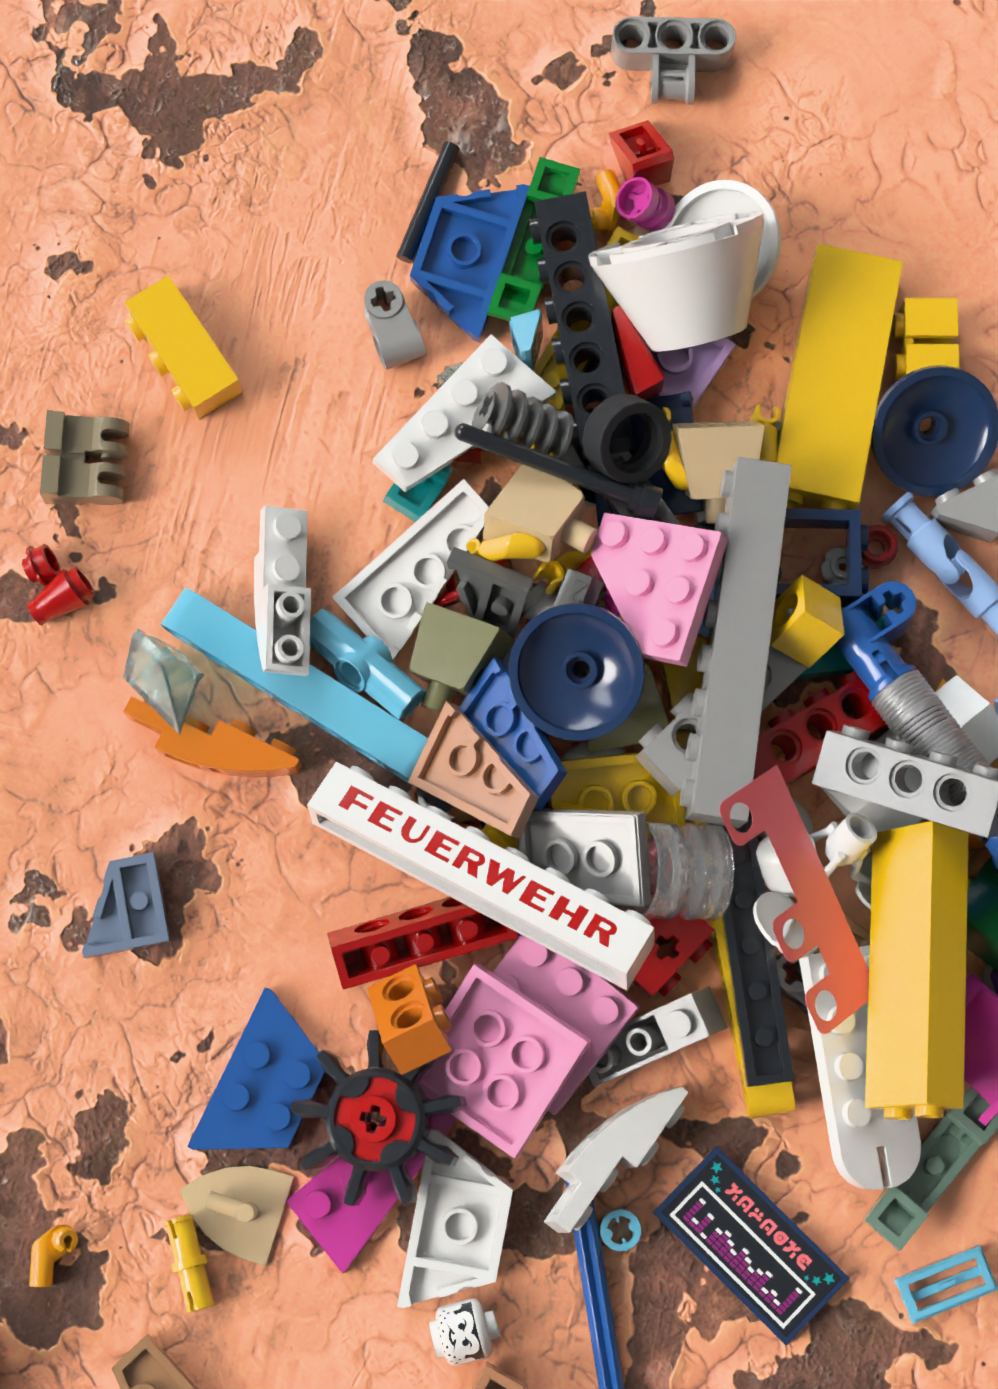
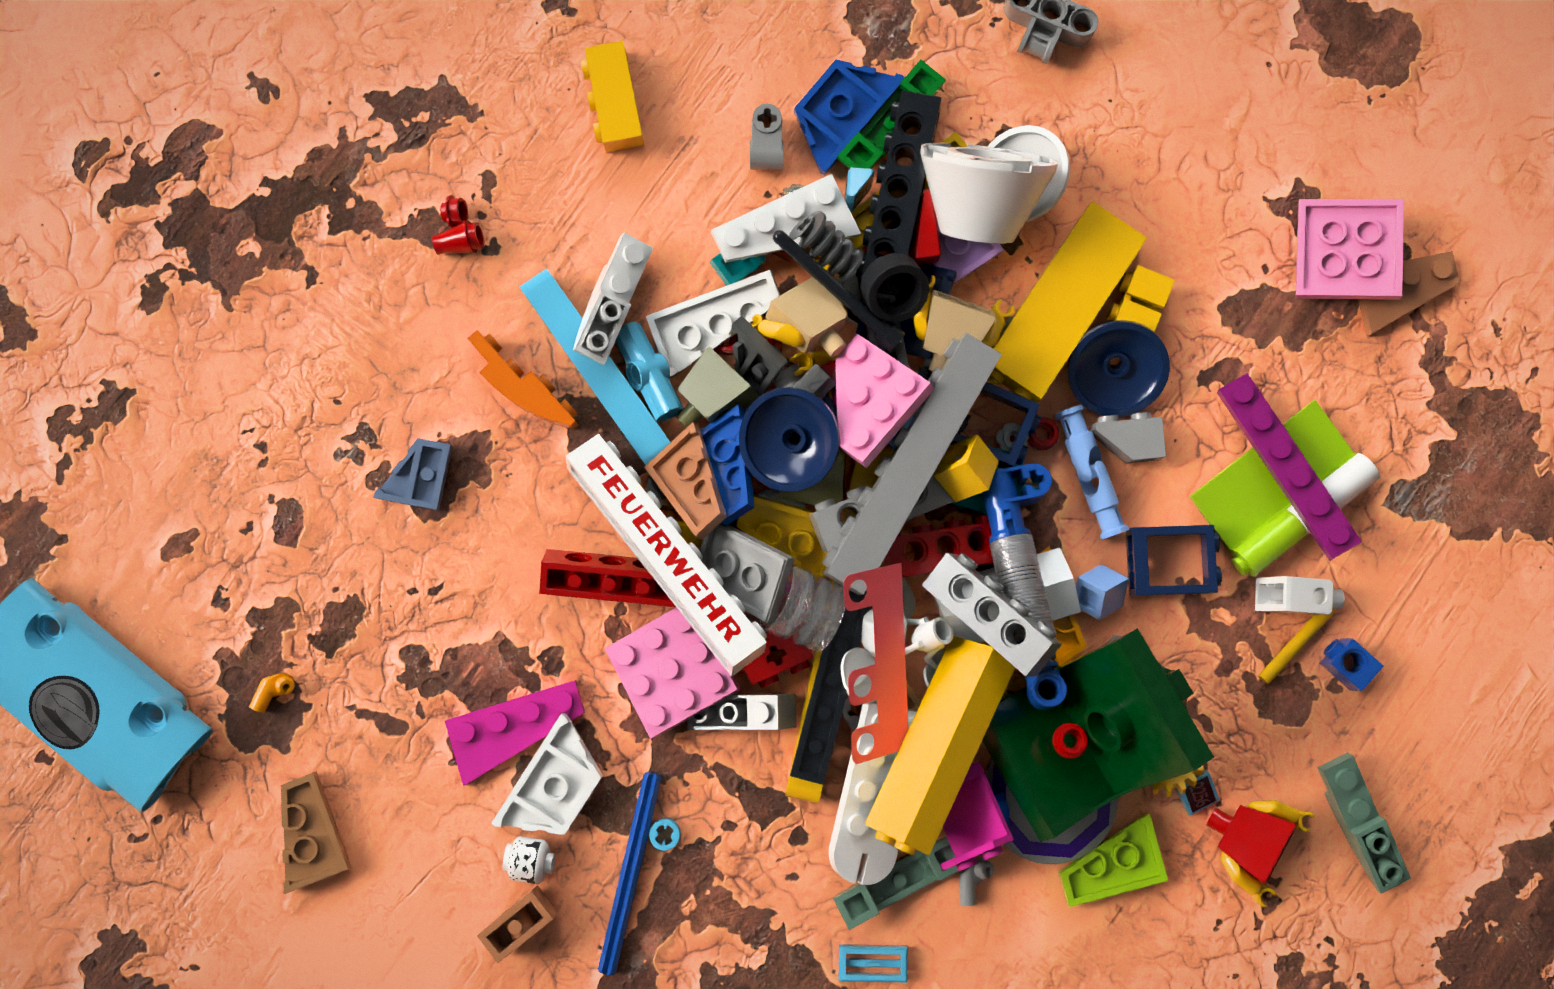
camera: 20 degrees right, 5 degrees up
dark tan legs [40,410,130,505] -> none
clear light blue slope [123,628,205,735] -> none
yellow pin [164,1214,216,1313] -> none
tan shield [179,1166,294,1266] -> none
blue wing [187,987,326,1150] -> none
black gear [291,1030,467,1206] -> none
orange brick [367,964,453,1075] -> none
black bar [396,141,460,263] -> none
bright pink plate [418,963,591,1158] -> none
white slope [544,1087,688,1233] -> none
light orange arm [590,169,621,233] -> none
red slope [608,120,674,186] -> none
dark pink wheel [616,177,675,232] -> none
tile [652,1146,849,1345] -> none

